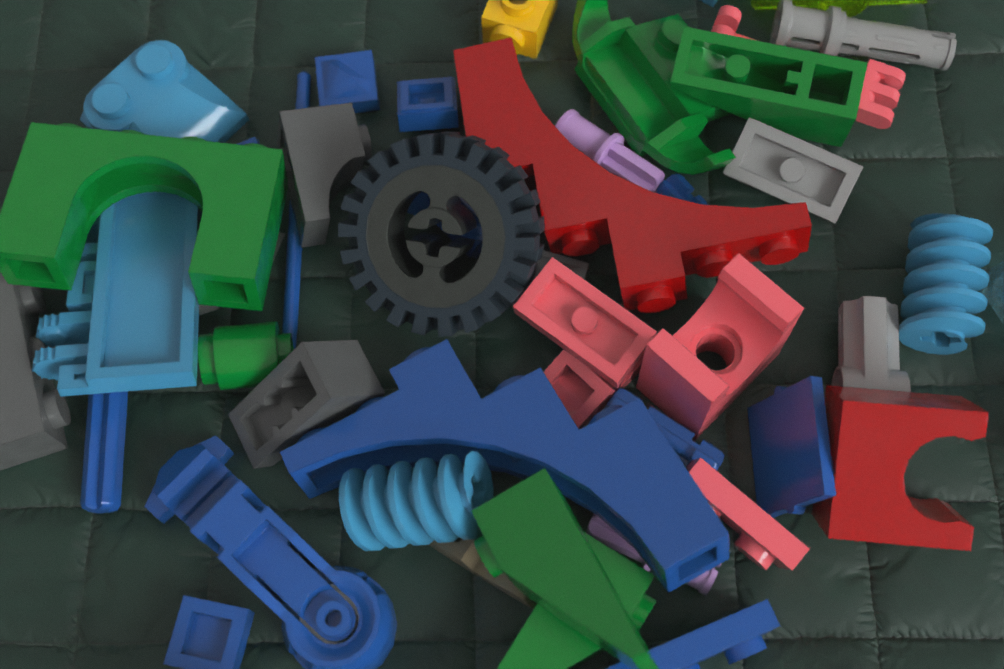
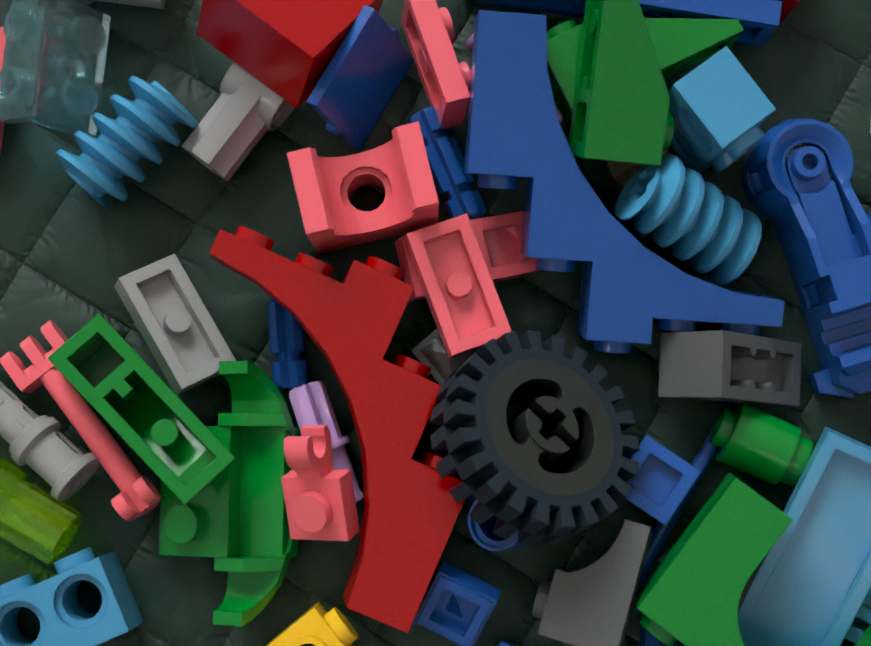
camera: 155 degrees left, 15 degrees up
none -> coral plate [281,425,360,541]
none -> blue plate [626,435,702,526]
none -> dark azure brick [668,46,776,174]

